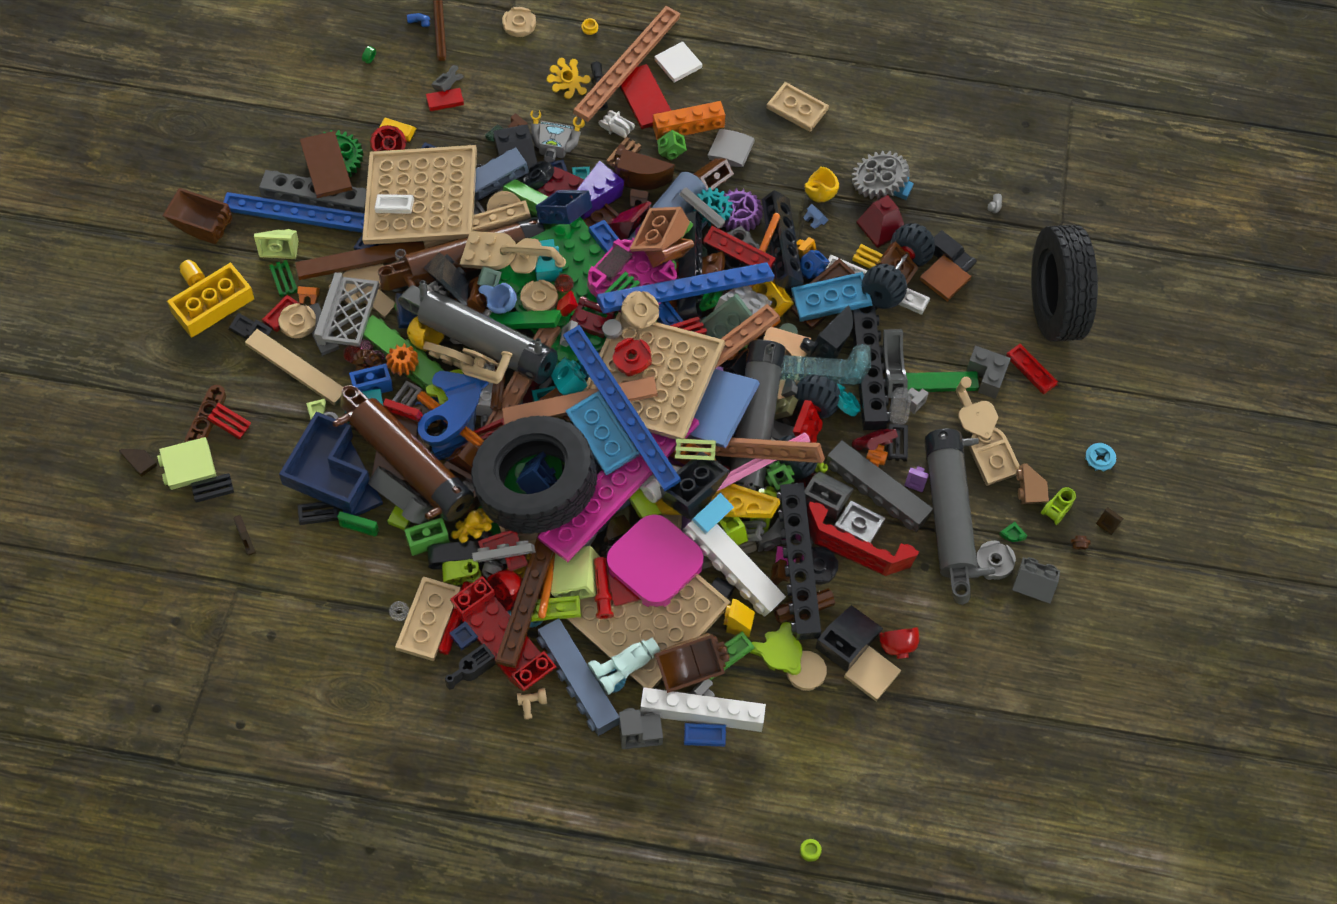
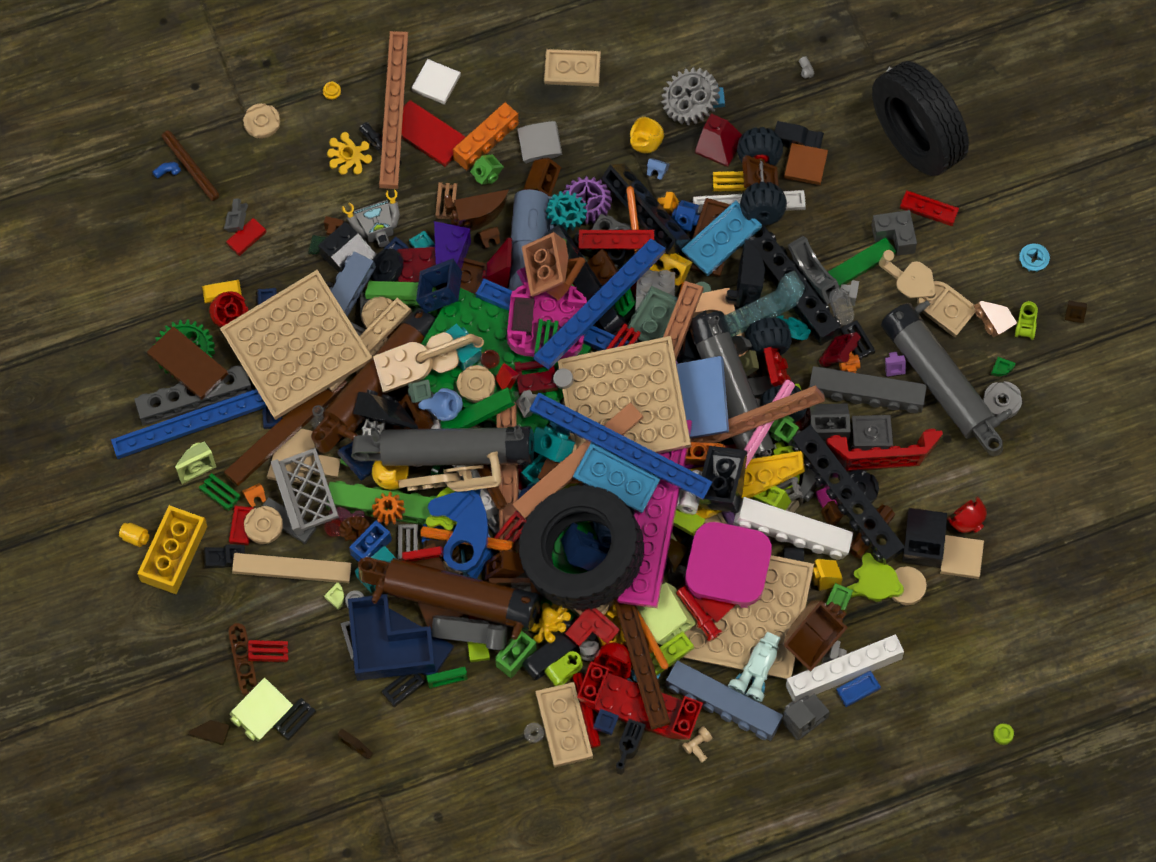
camera: 25 degrees left, 5 degrees up
reddish brown piece [162,188,232,245] -> none
green tile [362,46,376,64] -> none
white tile [374,194,414,214] -> none
light grey plate [472,540,536,562] -> none
white arm [598,110,635,138] -> none
red plate [613,338,652,377] -> none
tan tile [621,291,659,329] -> none
yellowish green tile [675,439,716,460] -> none
light grey axle [680,187,725,228] -> none
medium azure tile [692,493,734,534] -> none
dark grey slope [1012,557,1060,603] -> none
reddish brown plate [1071,535,1091,550] -> none

